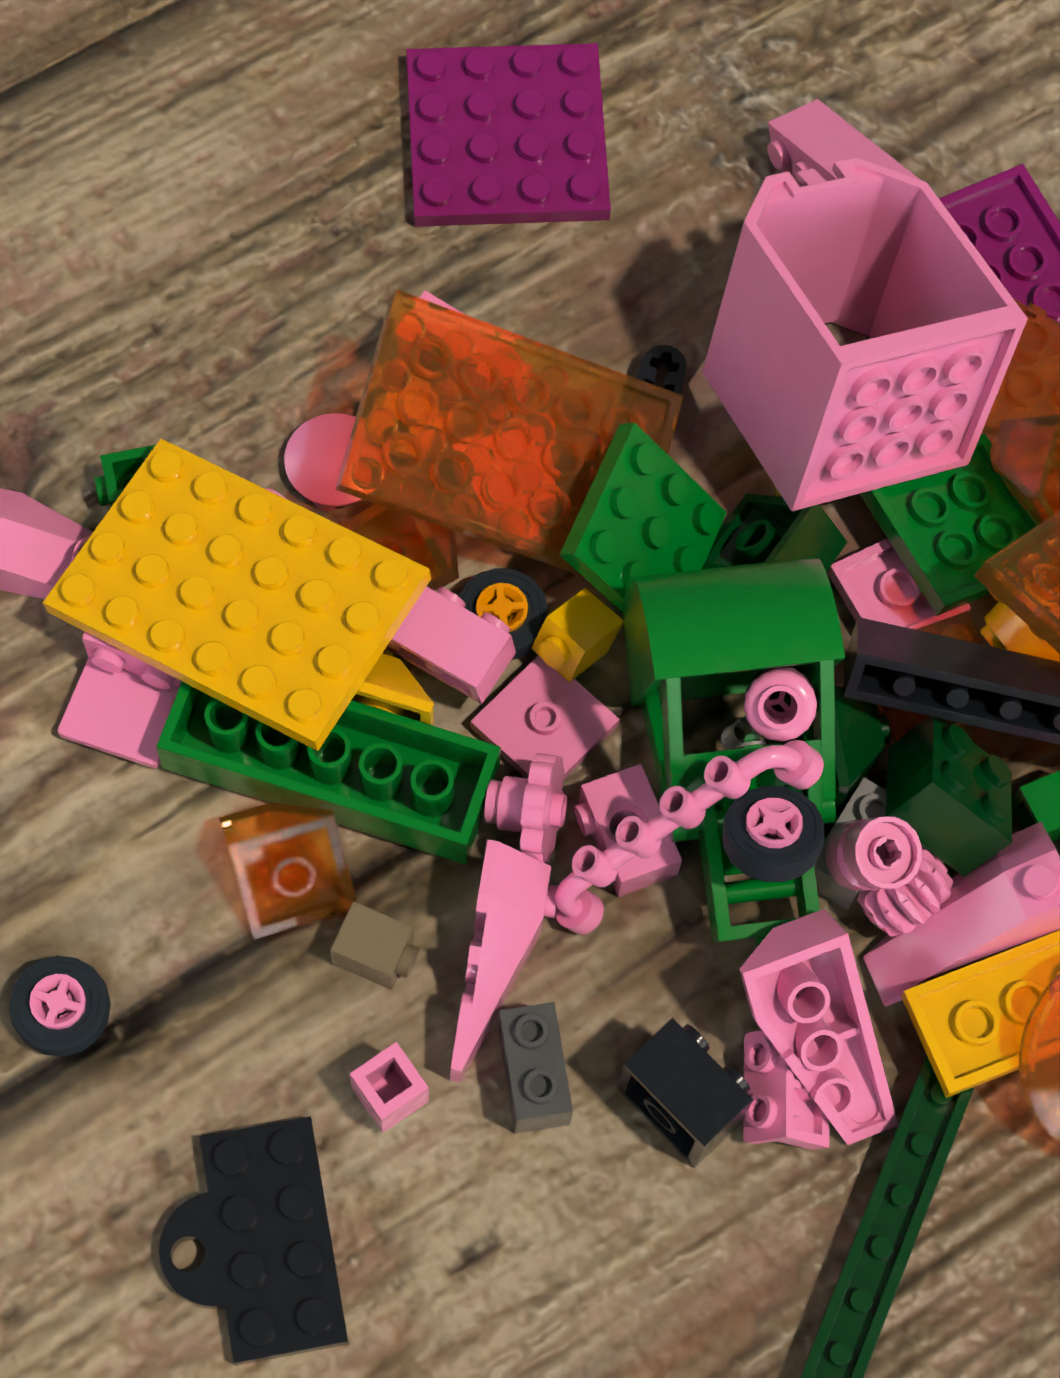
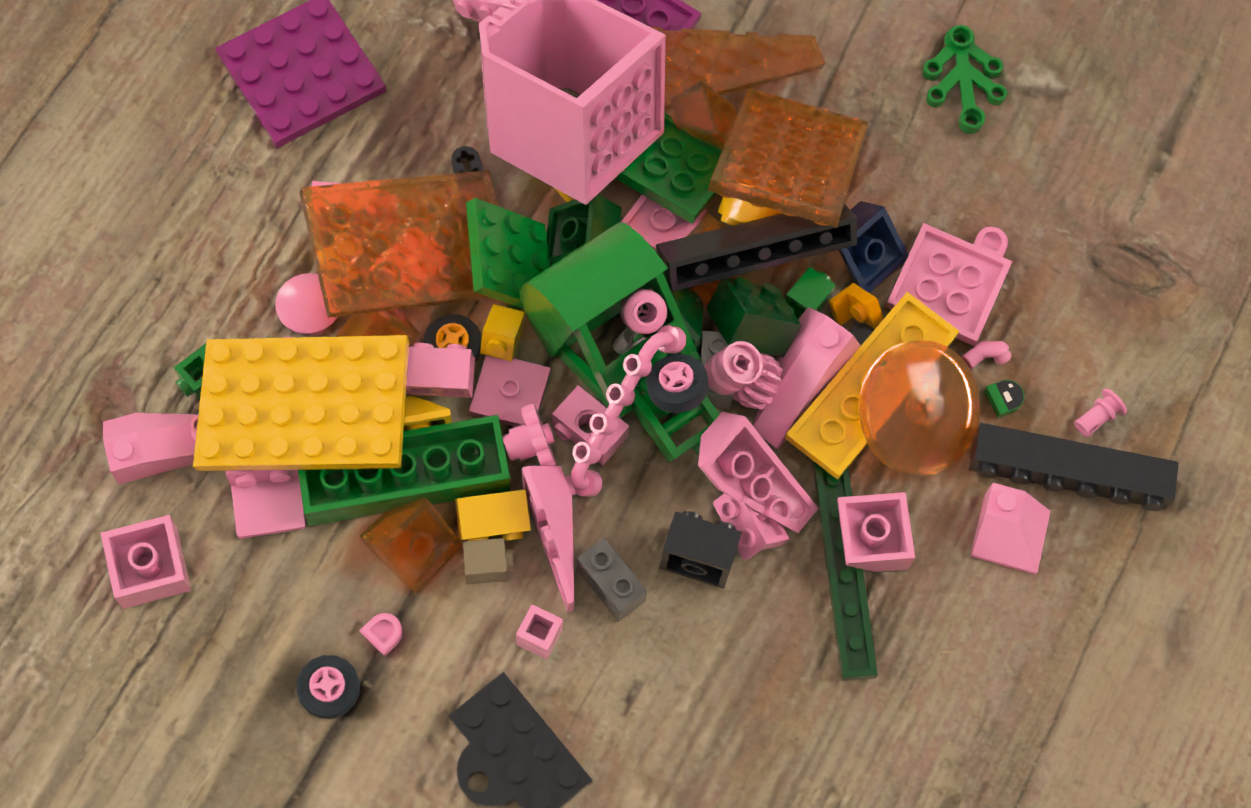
camera: 30 degrees left, 0 degrees up
none -> bright pink tile [359,613,402,657]
none -> yellow brick [455,490,531,541]
none -> bright pink slope [837,492,915,572]

